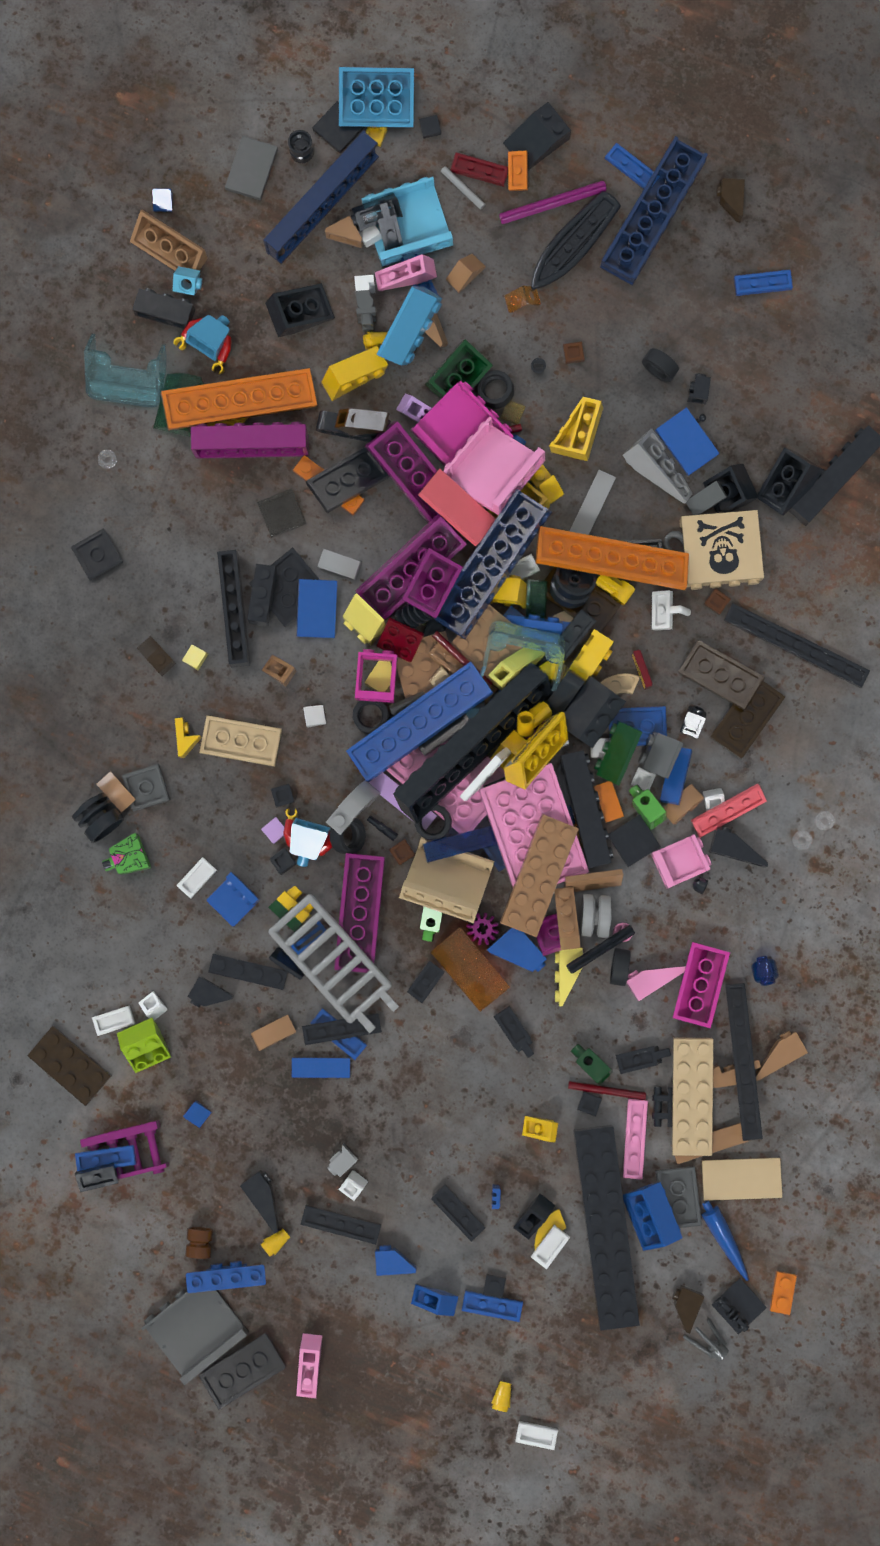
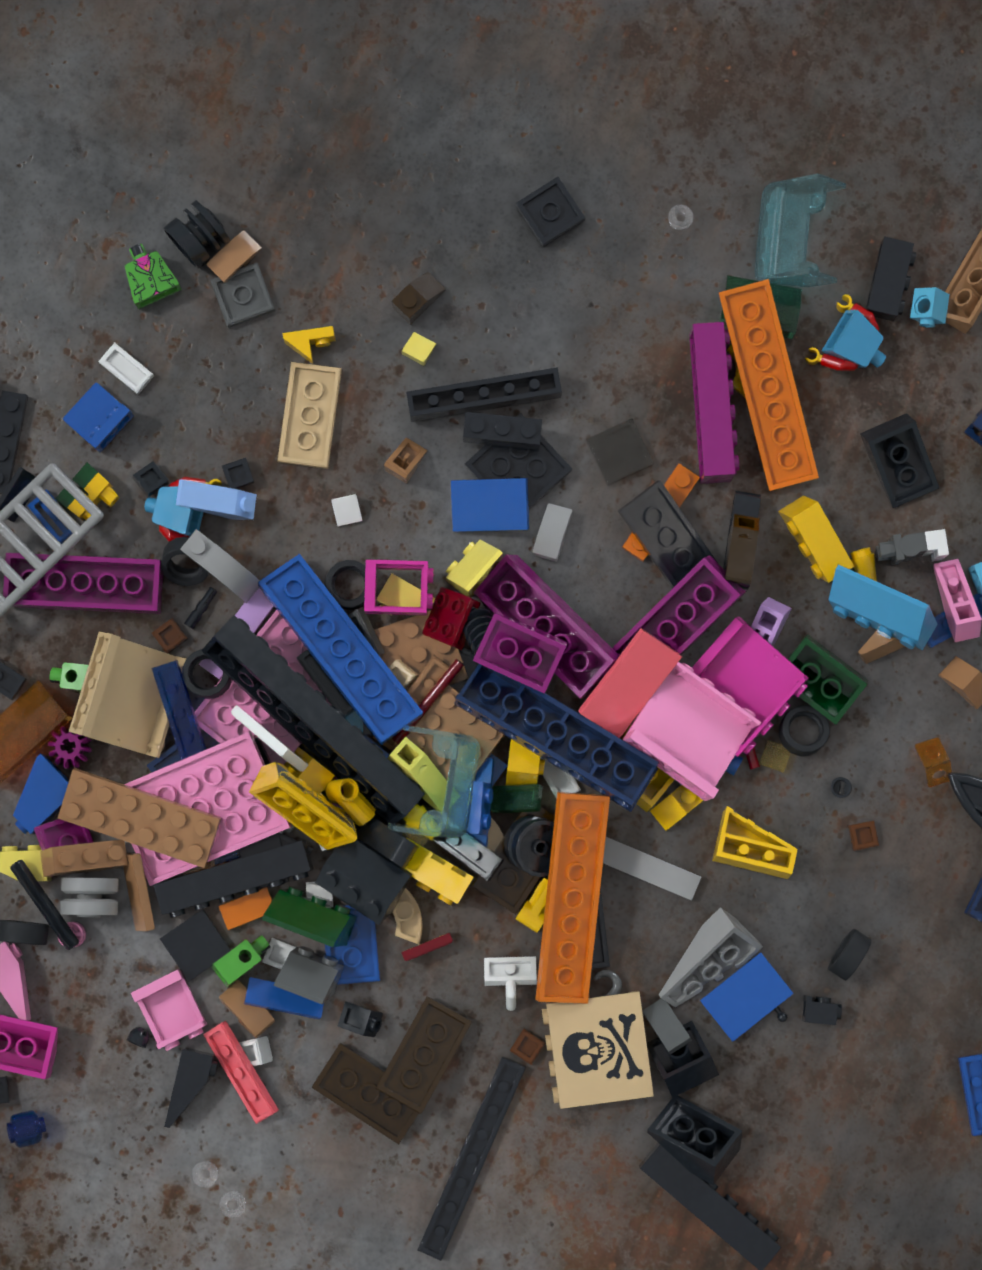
camera: 80 degrees right, 0 degrees up
lavender tile [261,817,284,844] -> none
none -> light blue slope [176,480,257,520]

